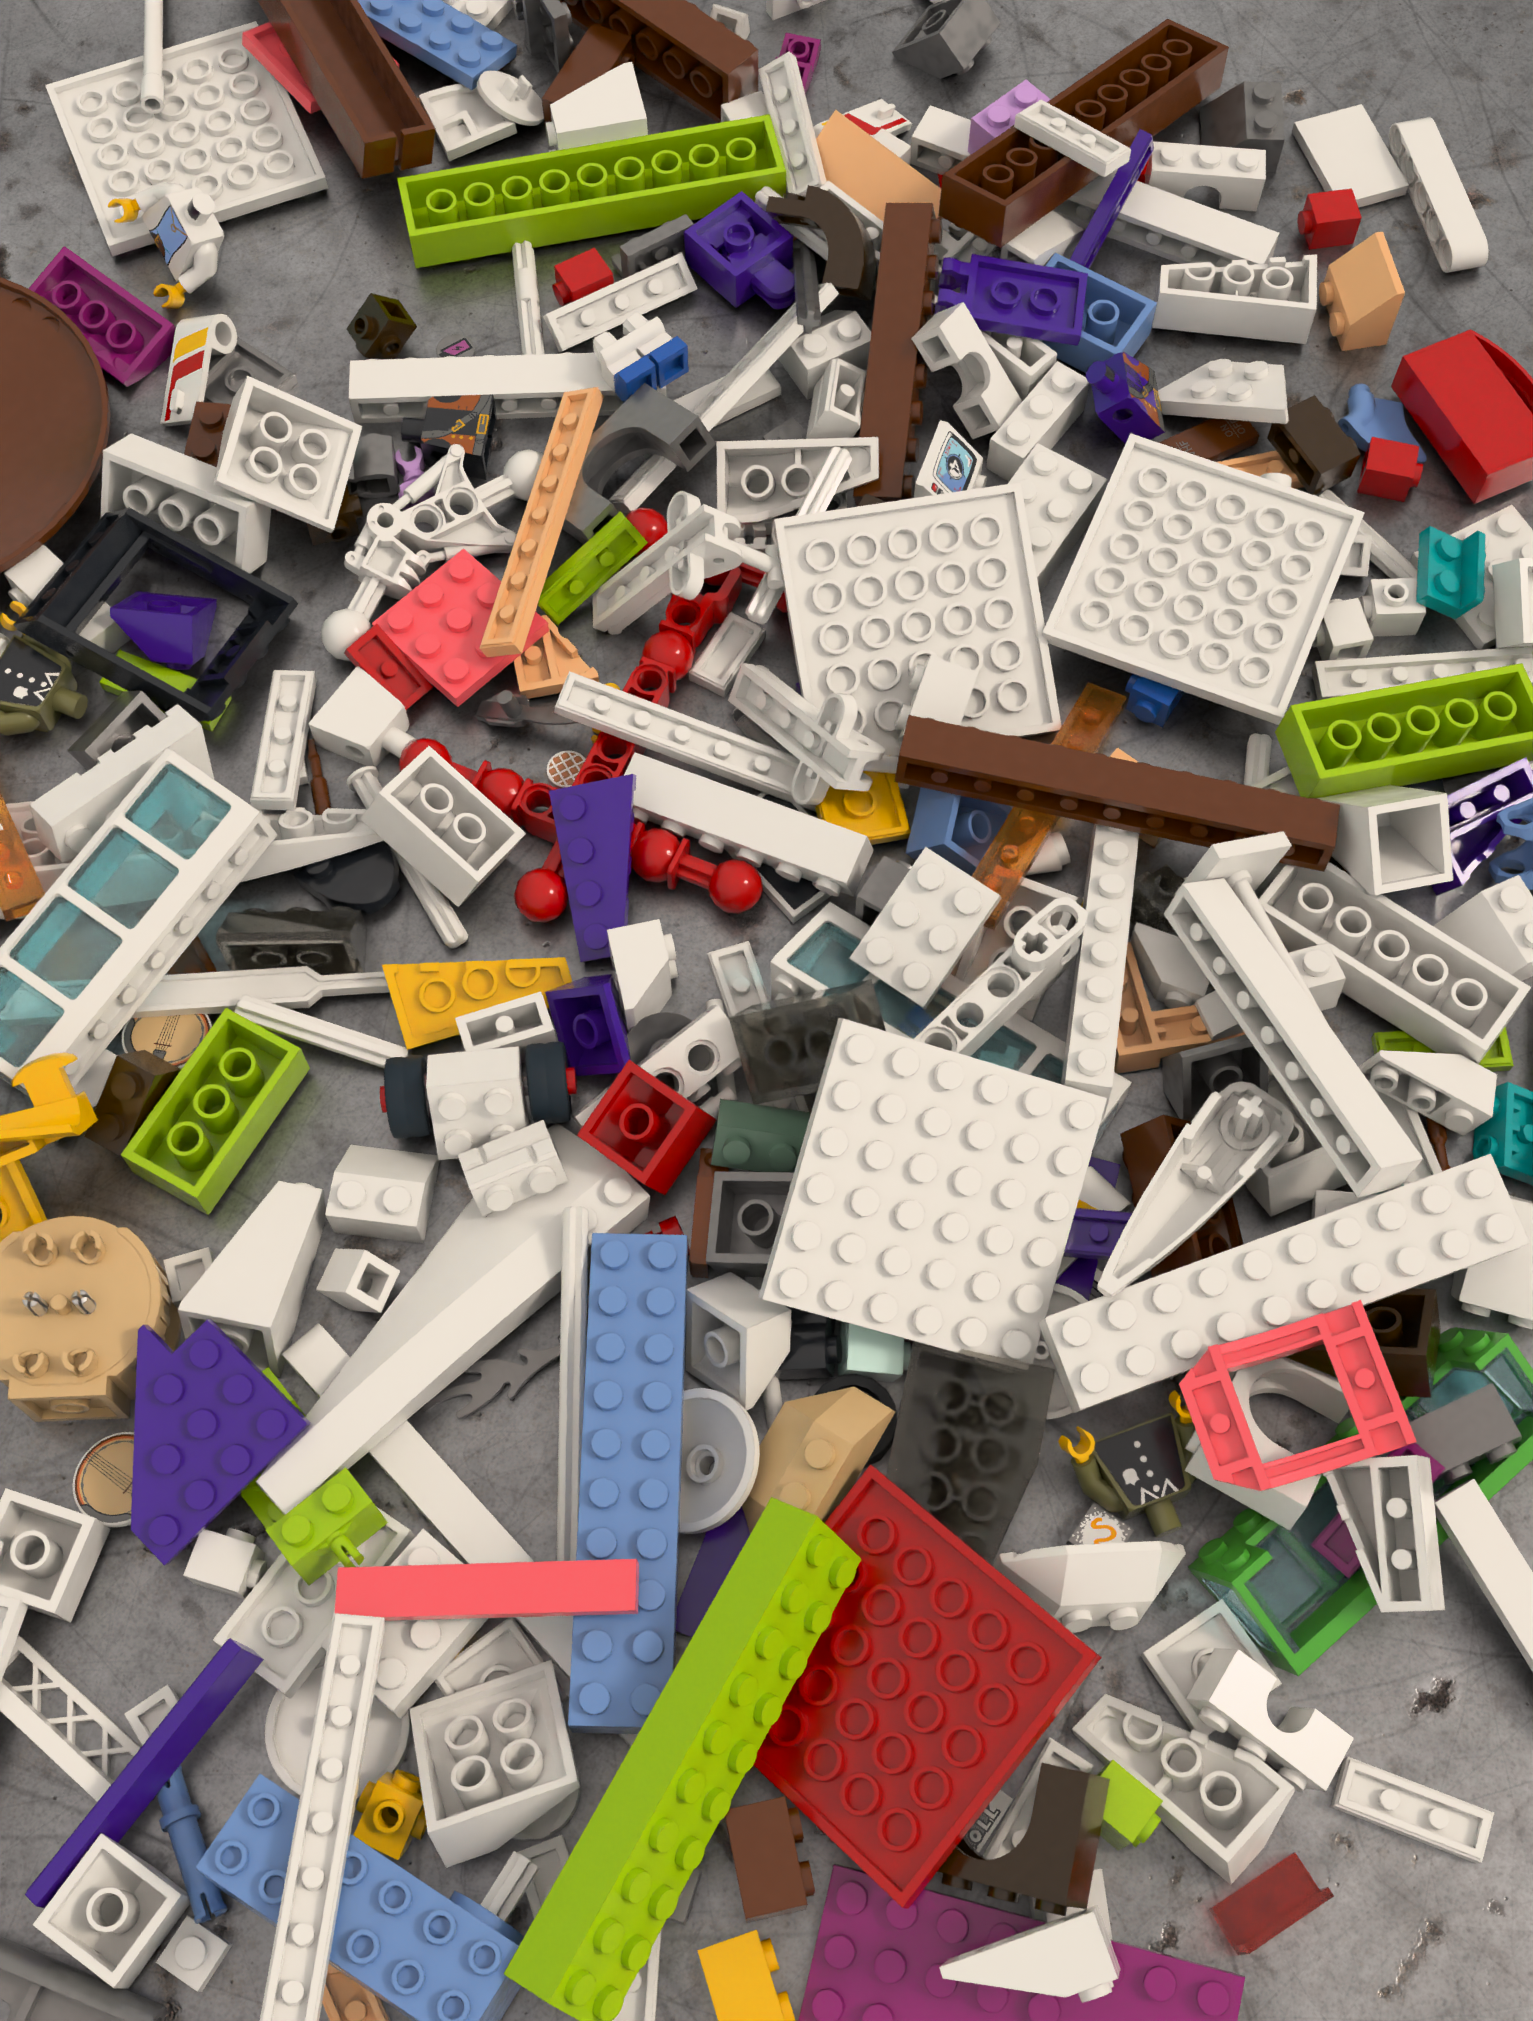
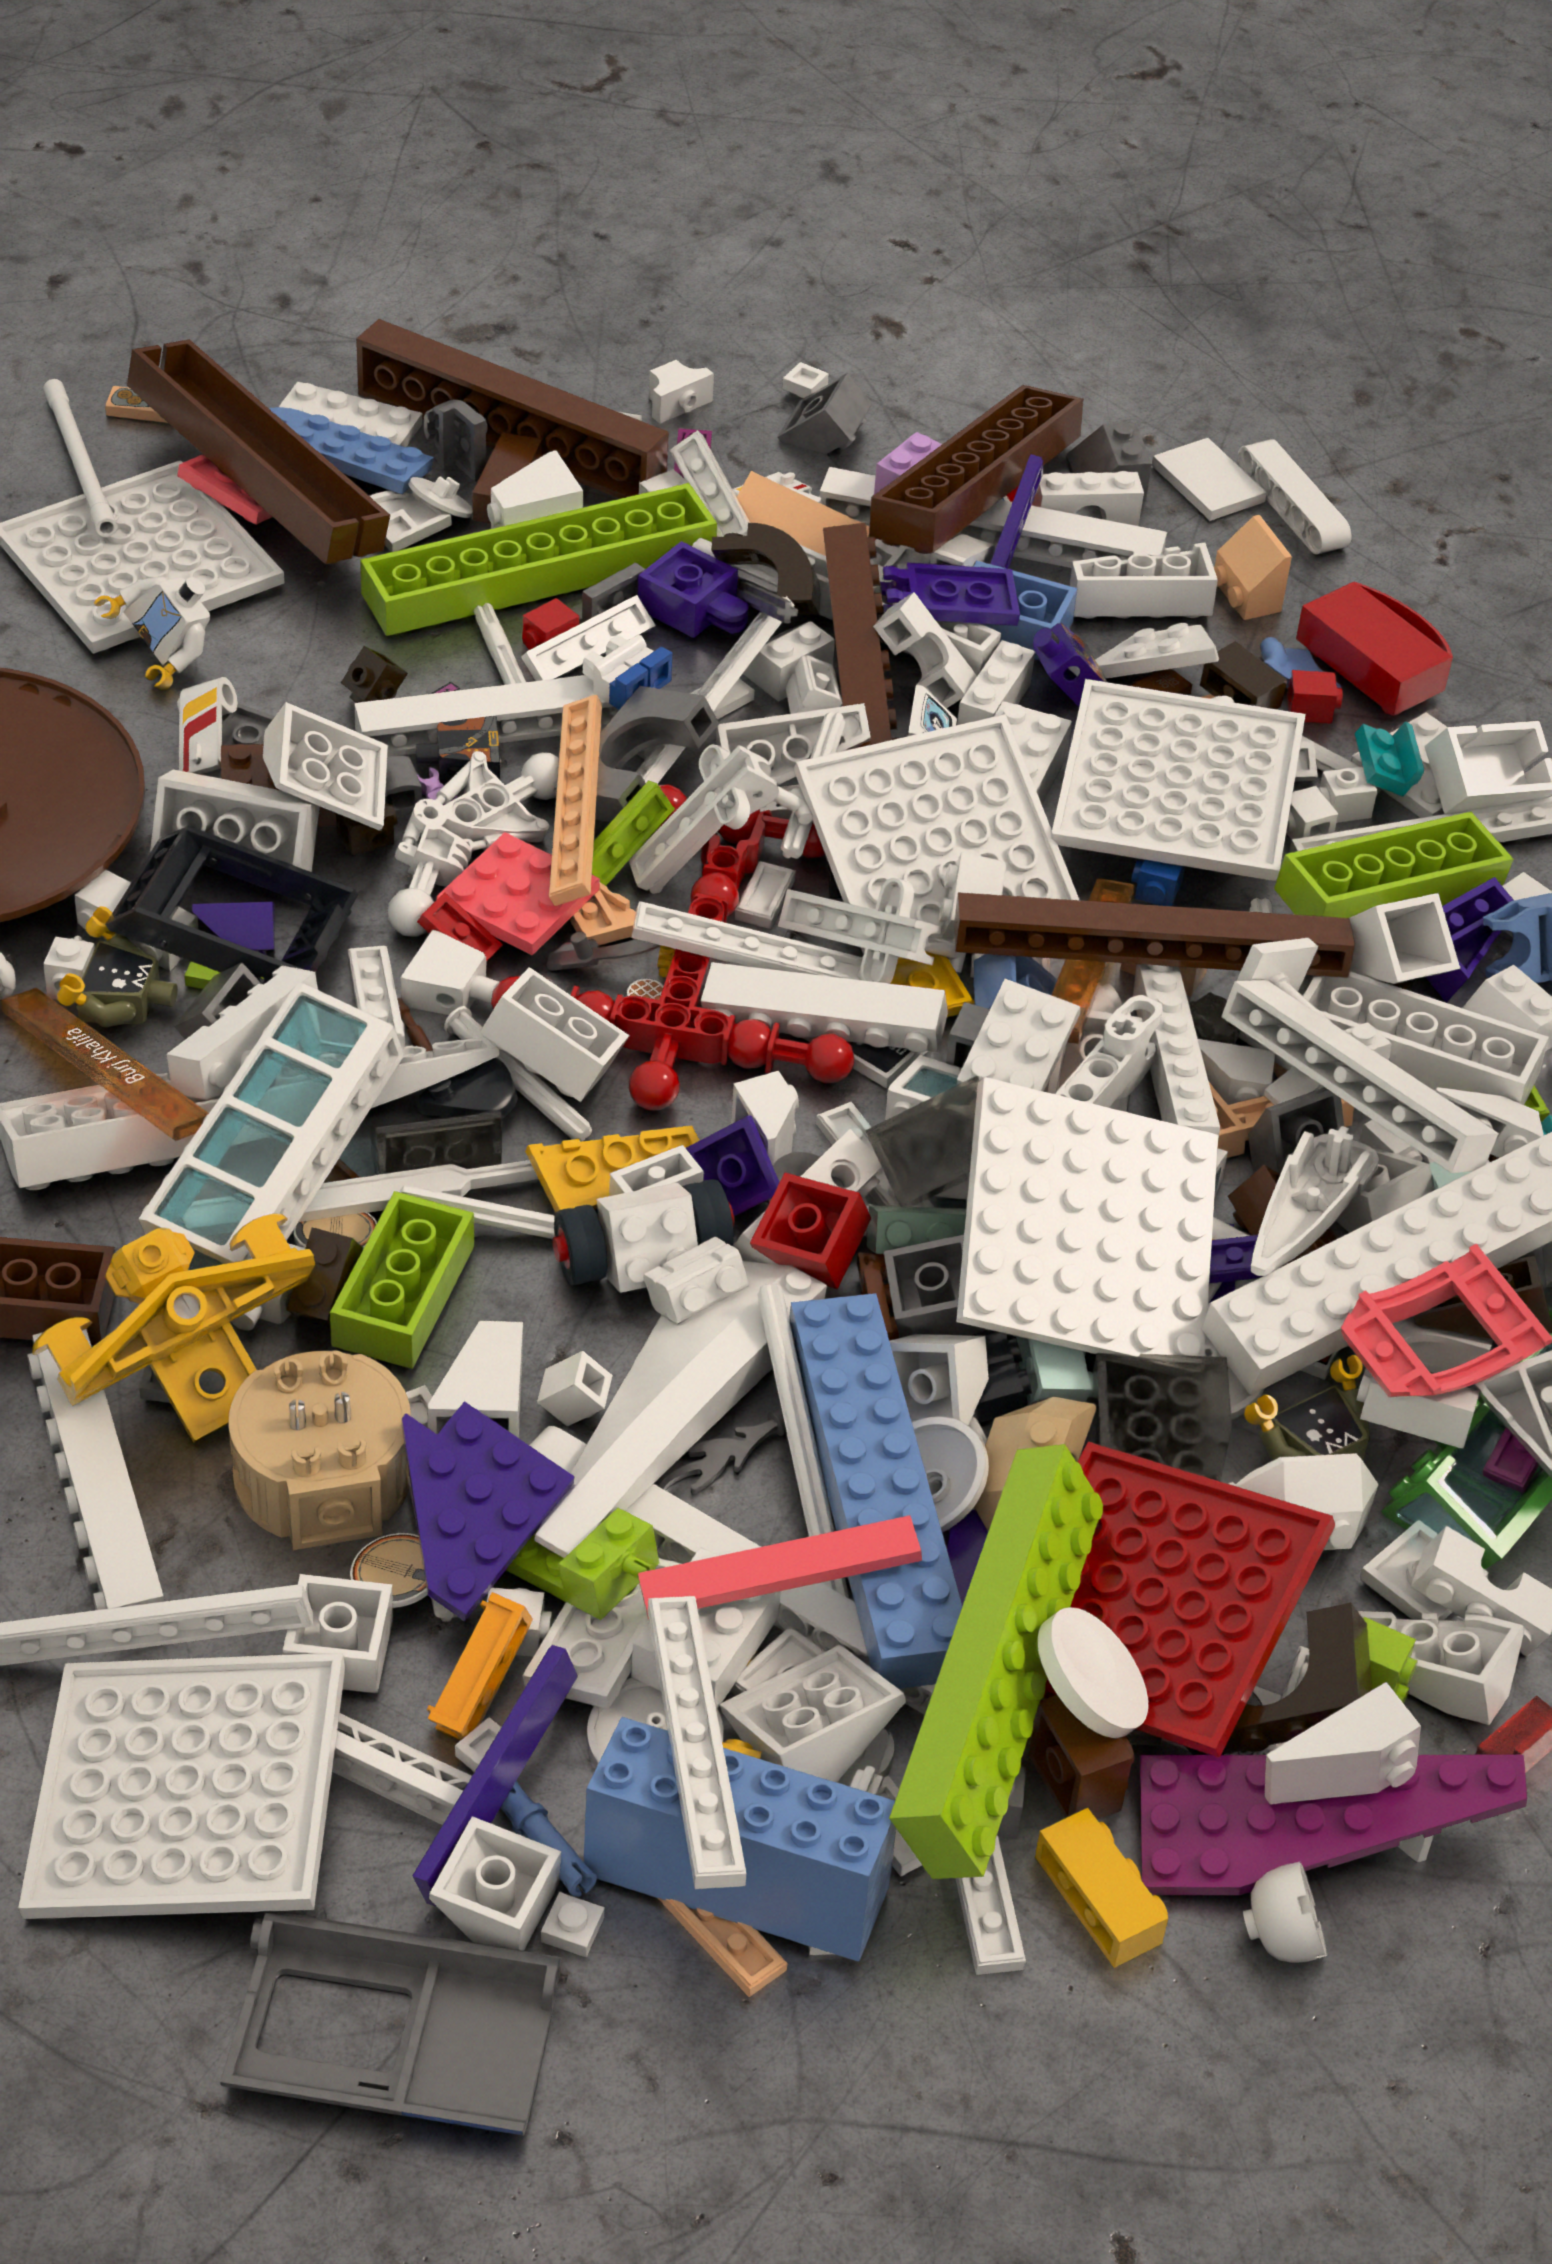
camera: 15 degrees left, 20 degrees down
magenta slope [28,246,176,387] -> none
white slope [325,1145,440,1244] -> none
dark purple wing [549,774,636,962] -> none
white tile [1014,100,1131,177] -> none
red brick [1297,188,1362,250] -> none
none -> light orange container [426,1592,533,1741]
none -> white piece [1038,1607,1148,1738]

